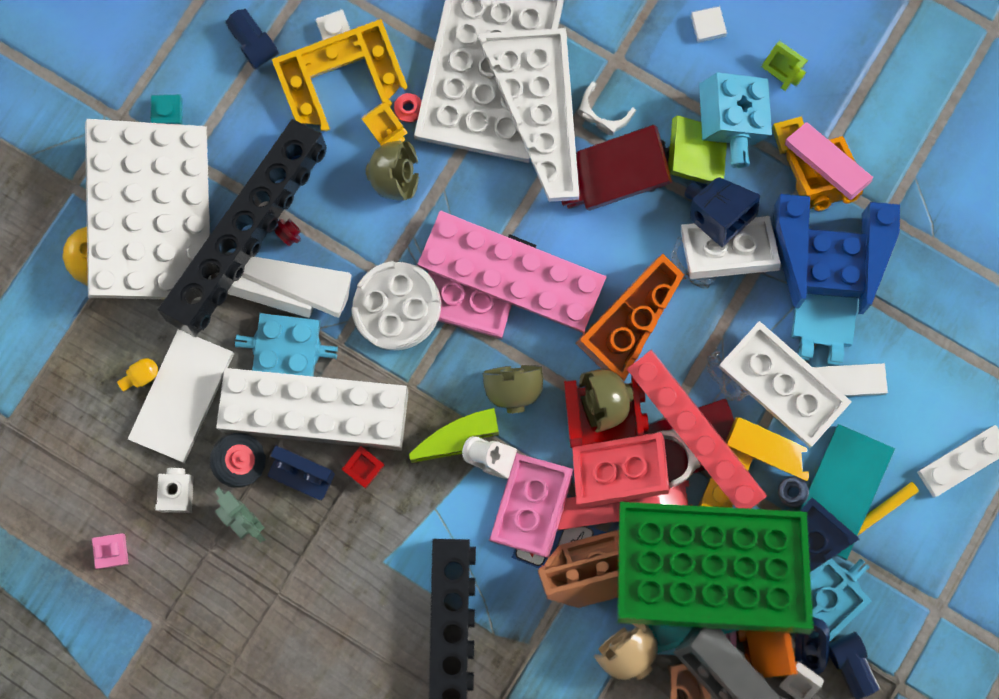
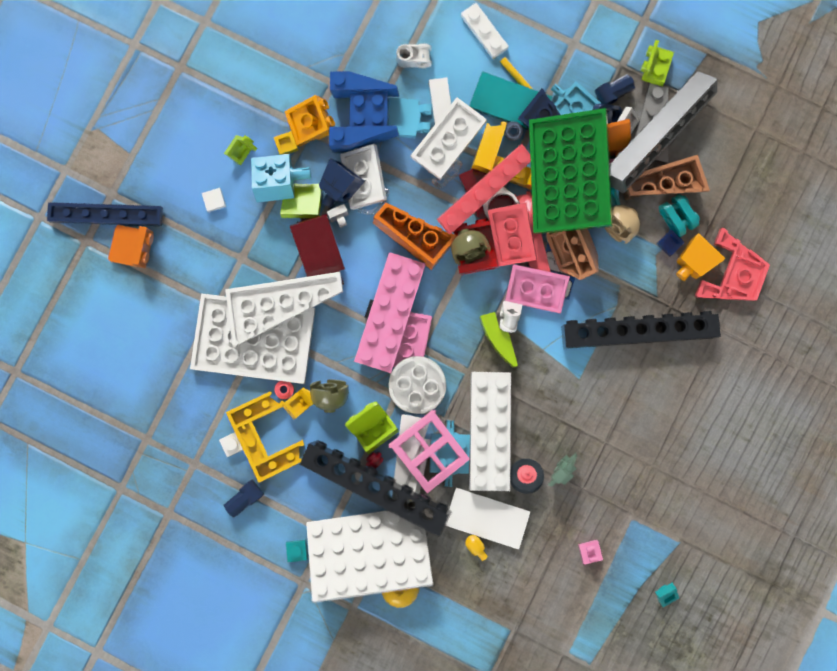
camera: 90 degrees left, 5 degrees up
white brick [155,468,194,513] -> none
dark blue bracket [268,445,335,501] -> none
red plate [342,446,385,489] -> none
olive cylinder [483,365,543,413] -> none
white cap [577,82,636,136] -> none
bright pink tile [785,122,873,200] -> none
none -> white tile [327,204,349,228]
none -> lime bracket [345,401,399,455]
none -> bright pink window [389,410,470,493]
none -> white piece [396,44,432,68]
none -> teal plate [655,583,679,608]

